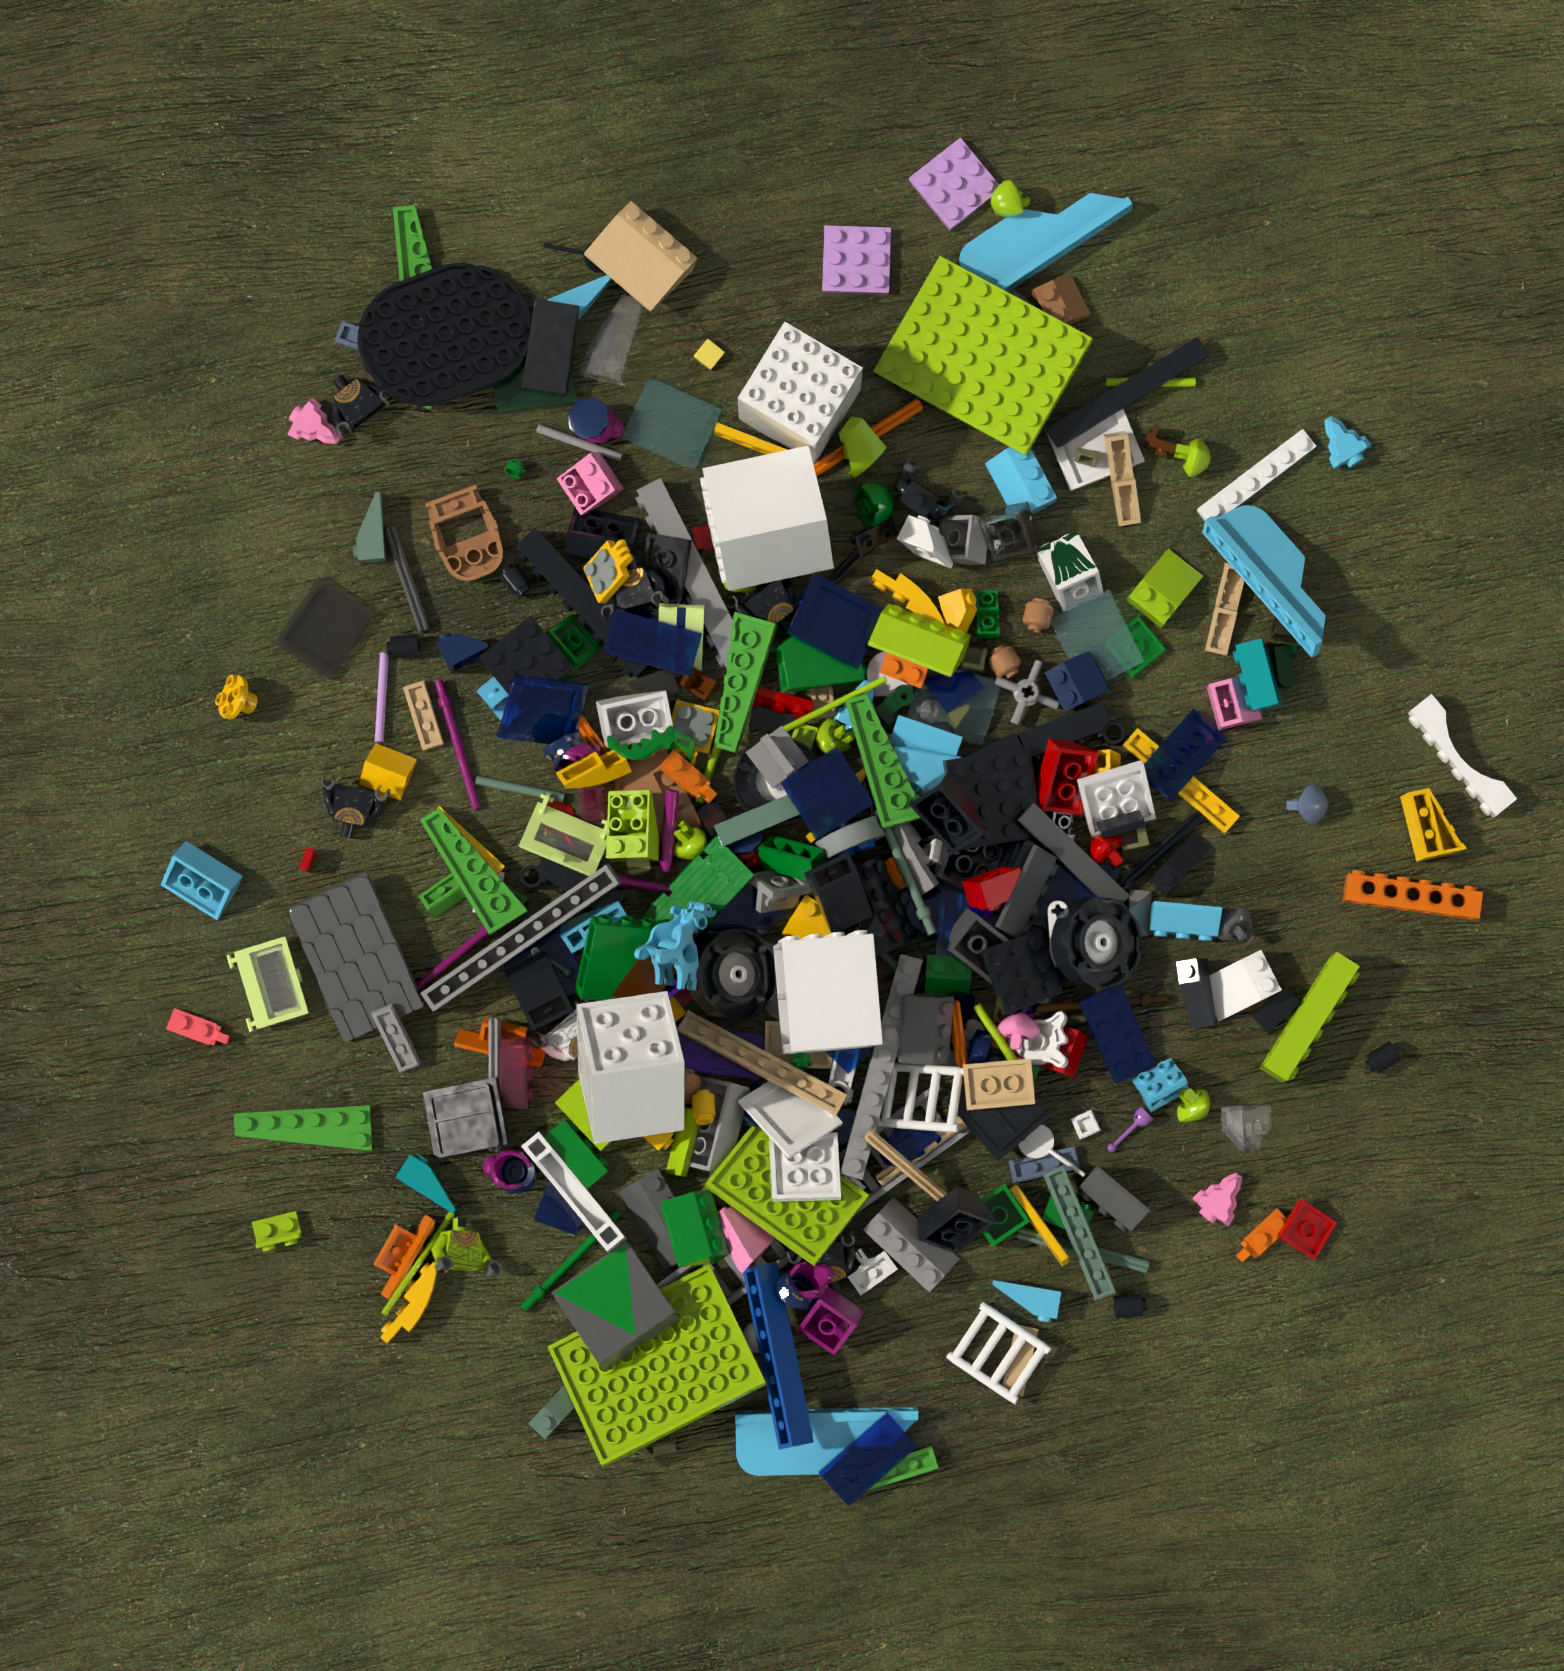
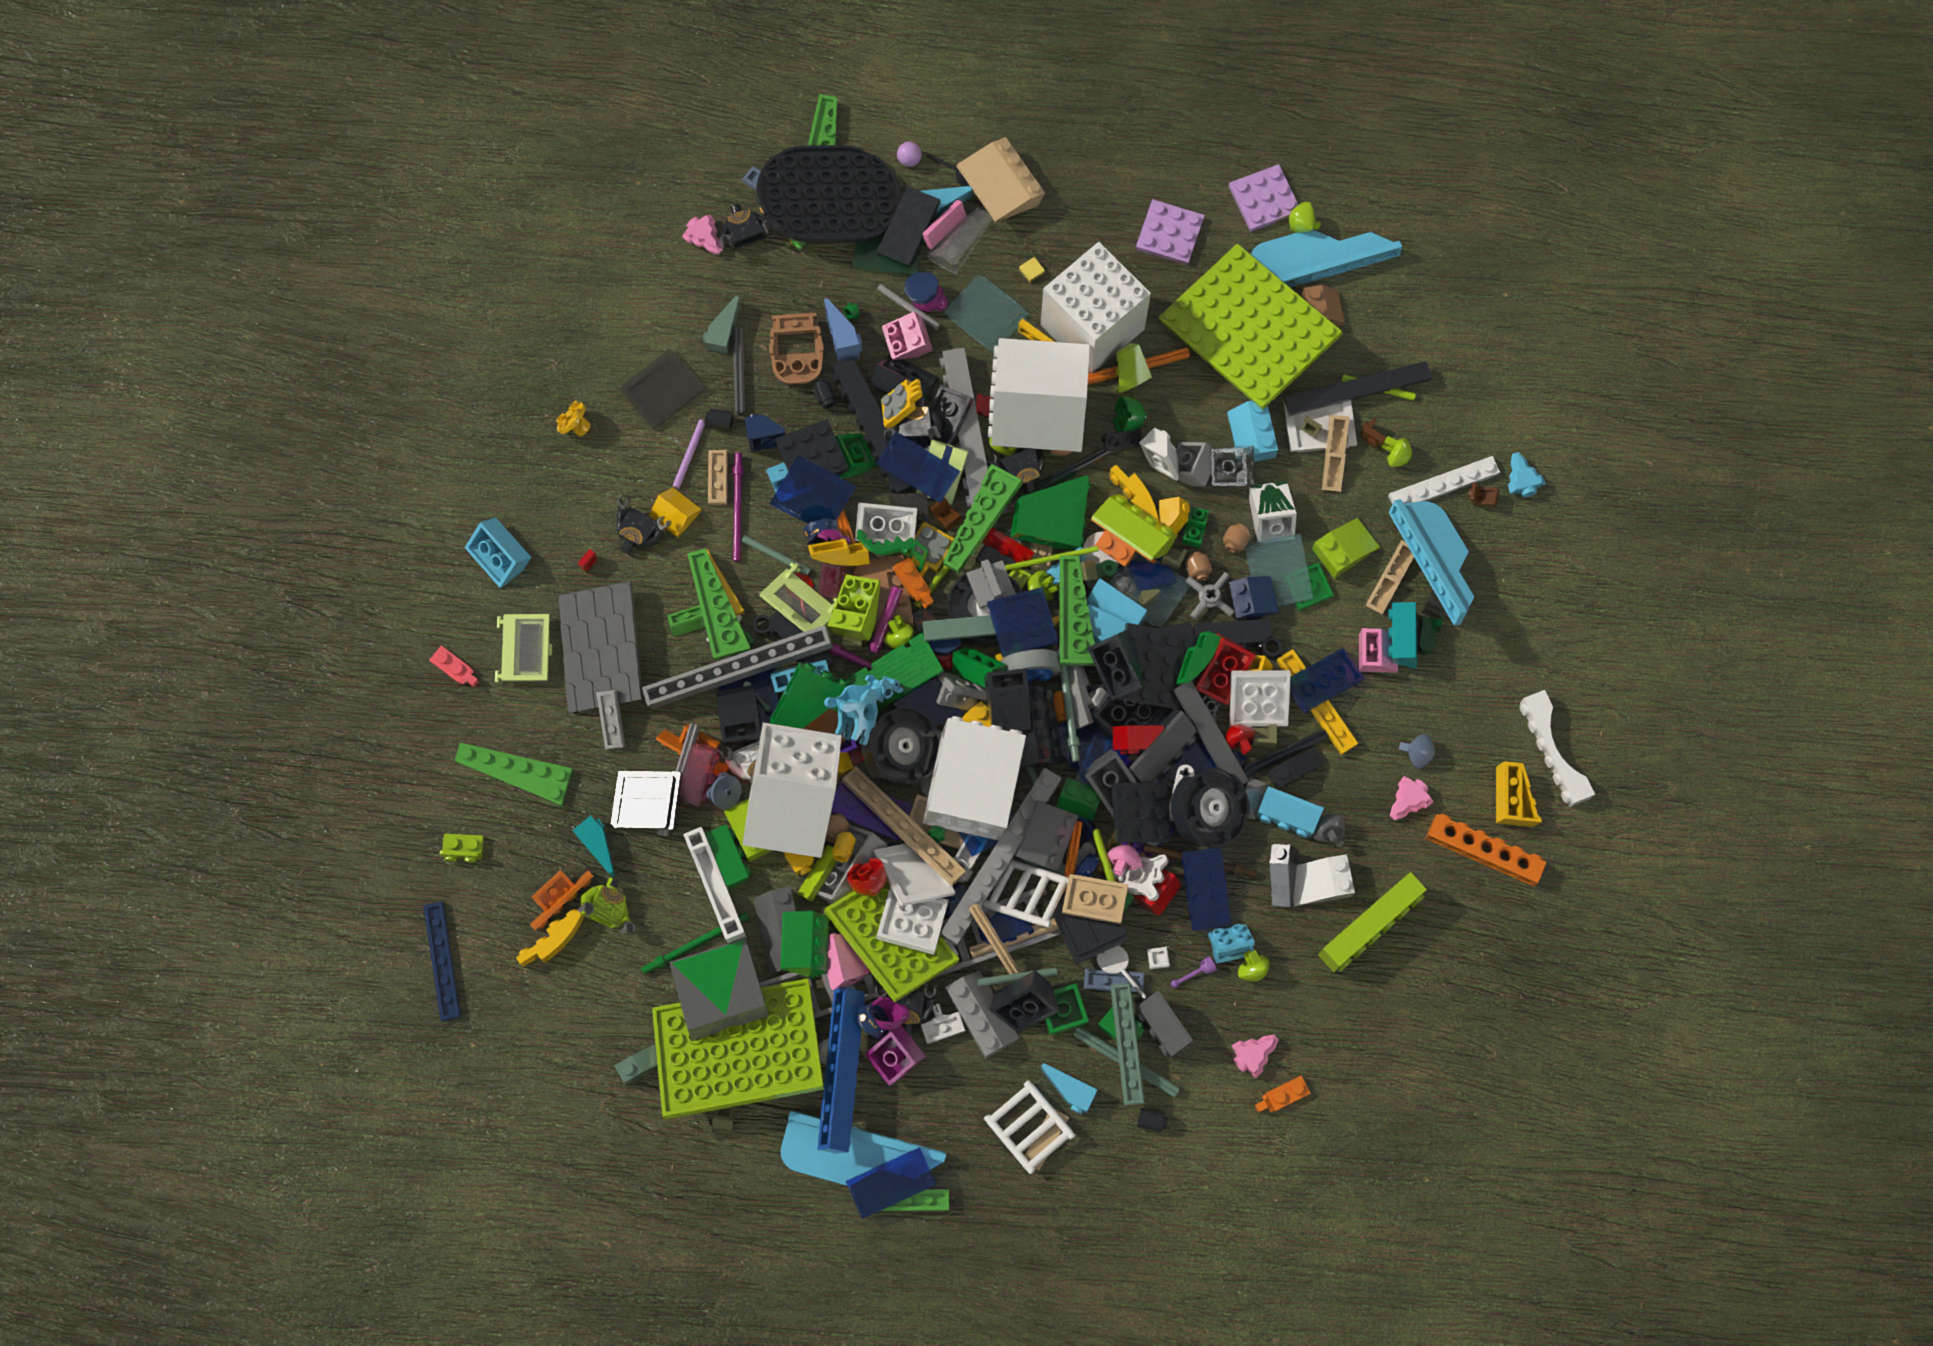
camera: 15 degrees right, 10 degrees down
lime axle [381,1211,455,1316] -> none
magenta bar [416,925,491,992] -> none
piece [483,1150,538,1194] -> none
clear blue slope [534,1180,582,1236] -> none
clear blue piece [787,573,884,669] -> none
black torso [894,458,964,520] -> none
yellow tile [1009,1185,1069,1267] -> none
black tile [1096,810,1146,839] -> none
clear slope [1221,1105,1272,1151] -> none
black tile [1252,986,1300,1034] -> none
red tile [1277,1198,1338,1261] -> none
black brick [1364,1041,1401,1074] -> none
none -> dark blue tile [423,901,462,1022]
none -> sand blue piece [706,772,742,810]
none -> medium blue slope [824,298,863,363]
none -> red cylinder [847,858,887,896]
none -> lavender piece [897,141,922,167]
none -> bright pink tile [922,200,966,249]
none -> sand green bar [978,967,1057,987]
none -> olive slope [1080,561,1098,582]
none -> green slope [1176,631,1222,685]
none -> bright pink rock [1390,776,1434,821]
none -> reddish brown bracket [1468,482,1500,507]

